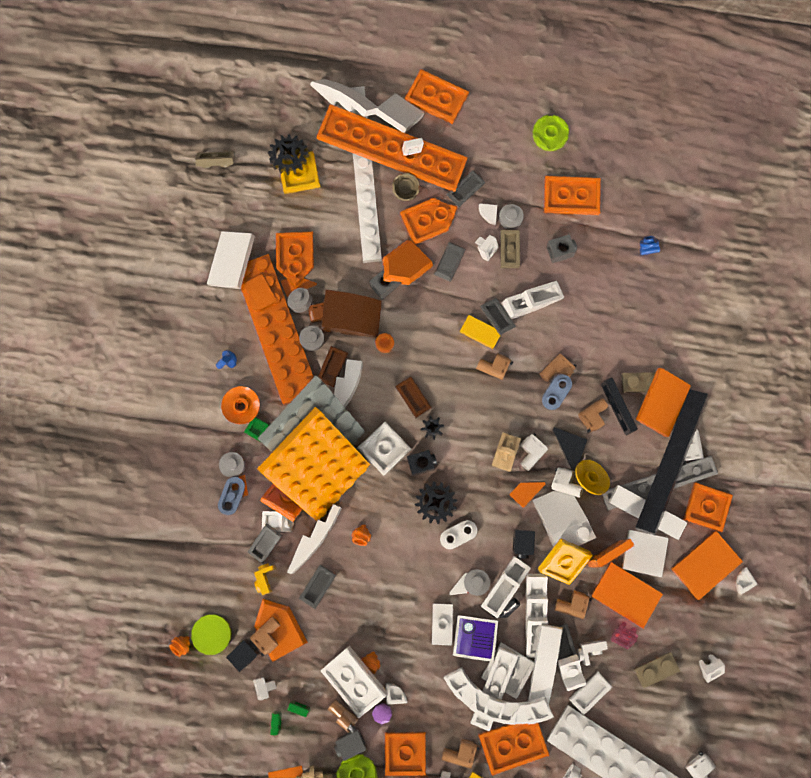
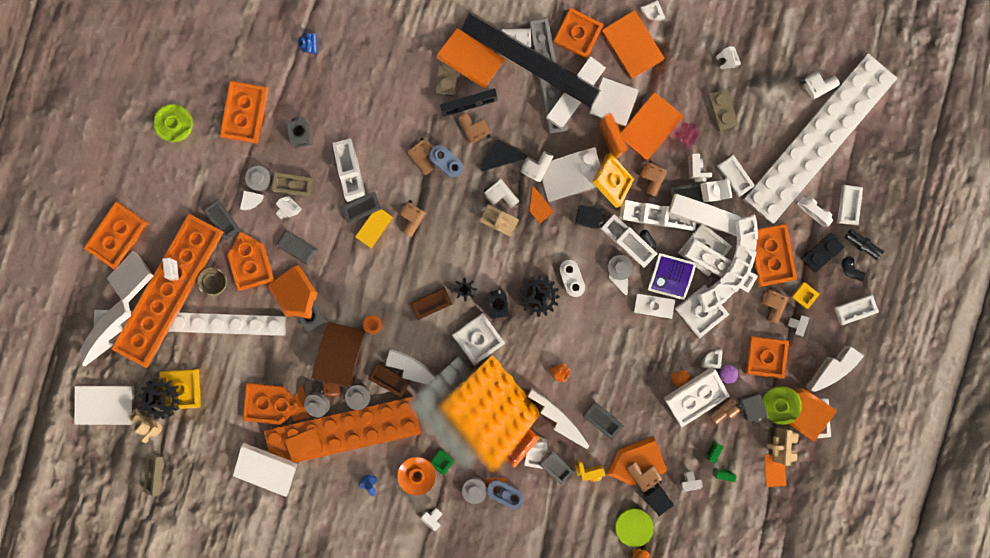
camera: 80 degrees left, 10 degrees up
yellow dish [575,460,610,495] -> none
none -> white tile [75,386,134,425]
none -> tan hips [129,408,162,443]
none -> white tile [419,509,442,531]
none -> white tile [674,285,729,338]

